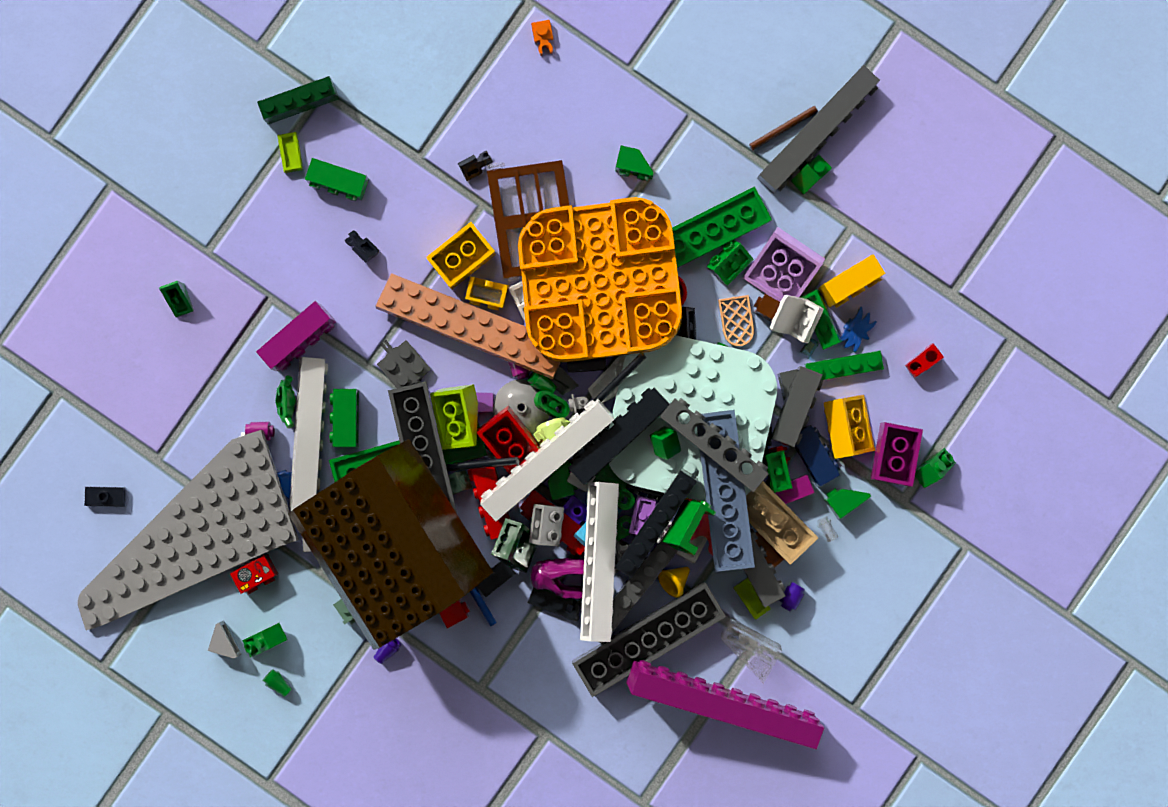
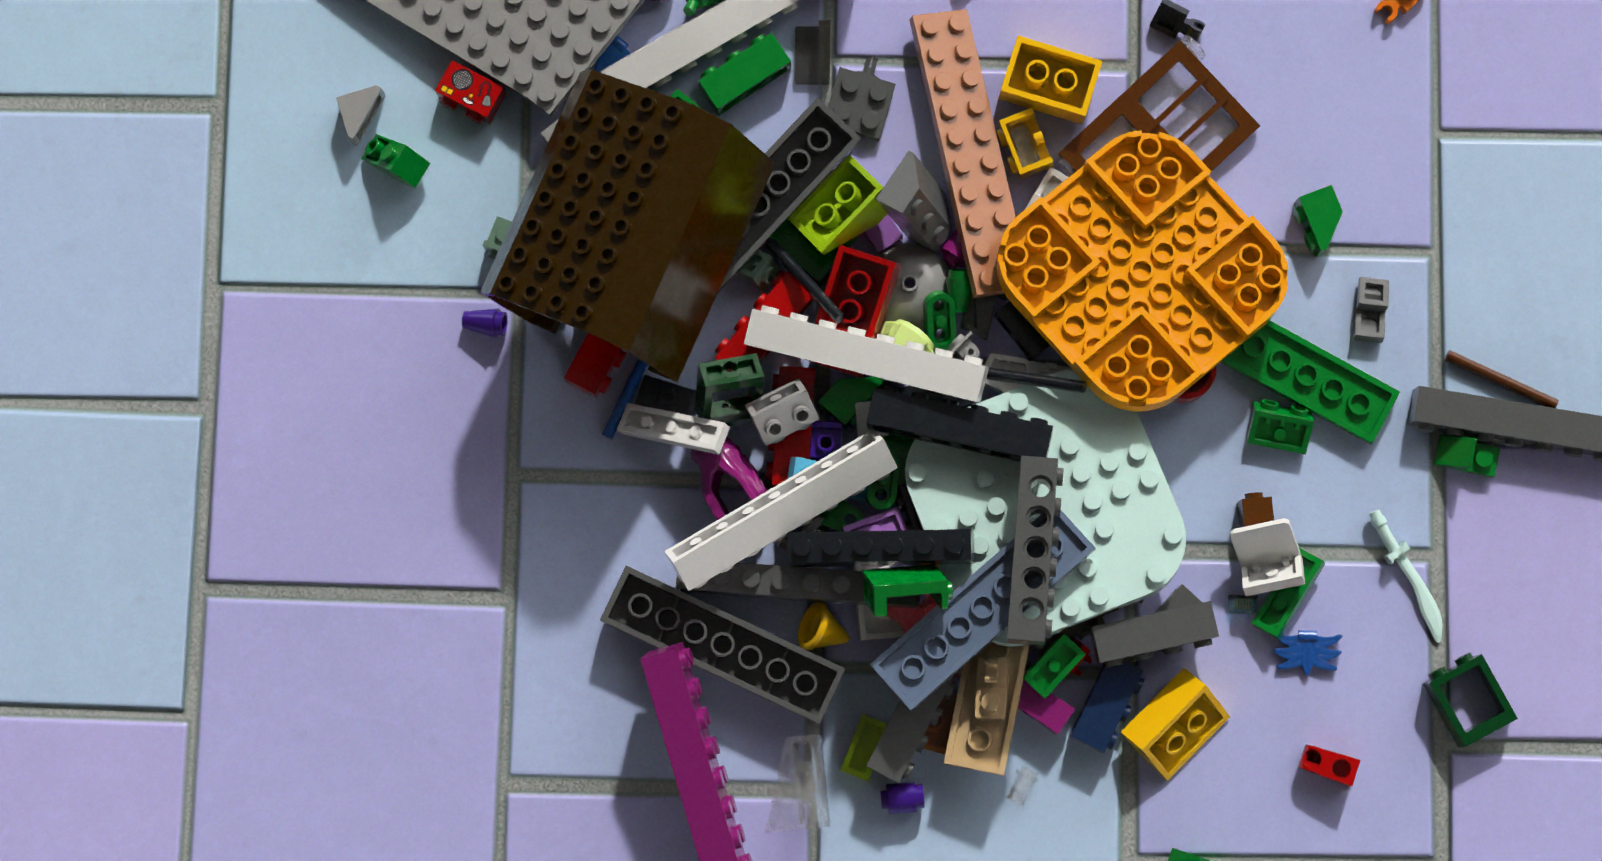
camera: 60 degrees right, 5 degrees down
green cone [262,669,292,697] -> none
black plate [527,587,582,622] -> none
green panel [650,426,681,460] -> none
black plate [679,307,697,340] -> none
light nougat window [718,295,754,346] -> none
lavender slope [743,227,825,302] -> none
green plate [804,350,884,380] -> none
yellow brick [818,254,886,308] -> none
green slope [824,488,871,519] -> none
magenta brick [870,422,923,487] -> none
none -> white plate [617,403,730,455]
none -> clear smoke panel [794,20,830,85]
none -> dark grey slope [876,151,952,252]
none -> dark grey slope [1352,277,1389,343]
none -> light aqua sword [1369,509,1443,643]
none -> dark green window [1423,652,1518,748]

